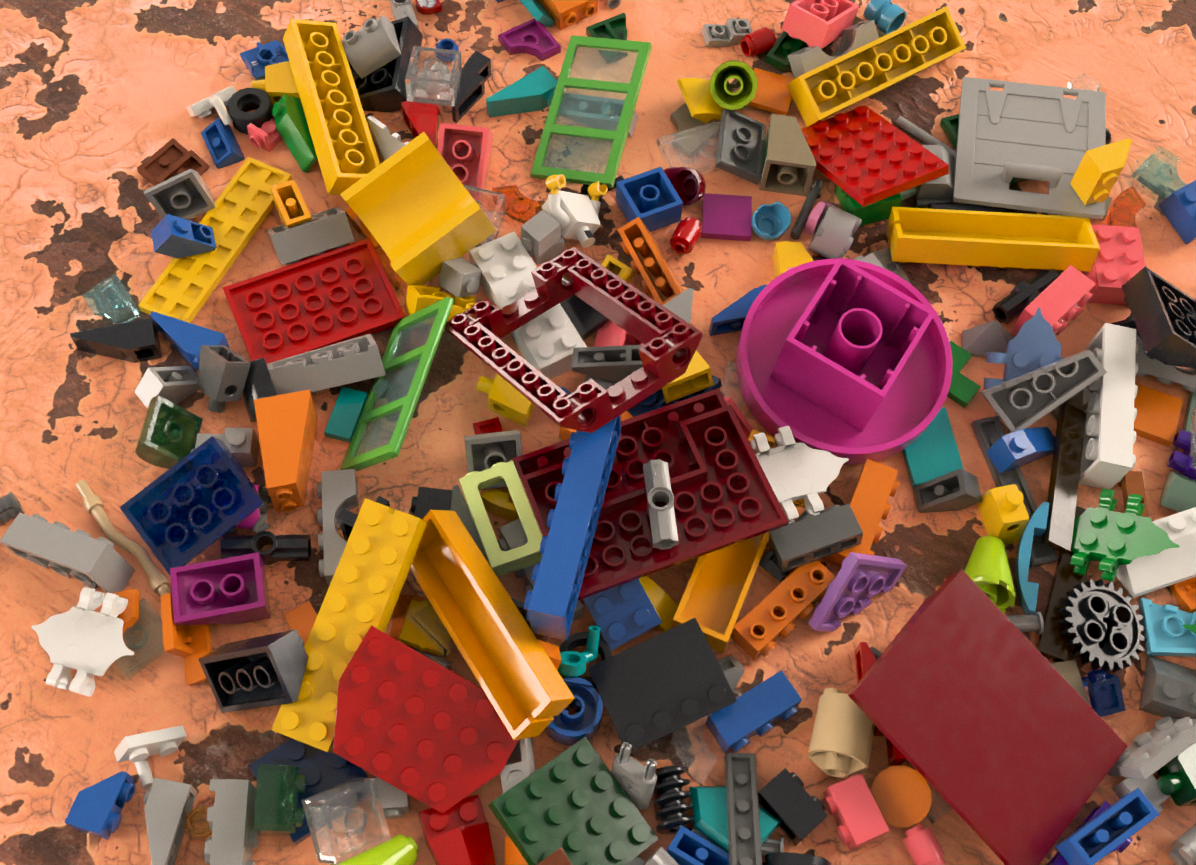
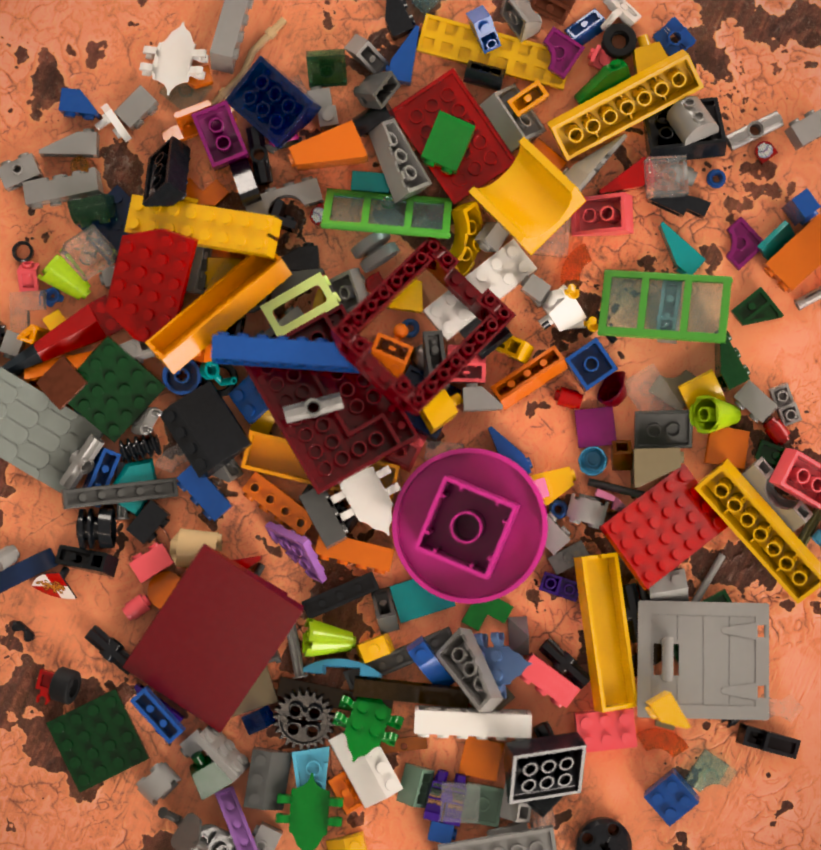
camera: 90 degrees right, 25 degrees up
none -> light grey brick [114,85,159,131]
none -> black beam [229,158,262,207]
none -> black plate [301,571,380,618]
none -> tile [310,203,333,226]
none -> light grey wheel [351,233,400,273]
none -> green slope [421,110,475,175]
none -> black brick [463,60,506,91]
none -> dark purple slope [539,571,578,602]
none -> magenta tile [542,26,585,80]
none -> reddish brown brick [611,440,633,471]
none -> dark green slope [715,330,750,392]
none -> light grey brick [733,380,778,424]
none -> black slope [735,723,801,759]

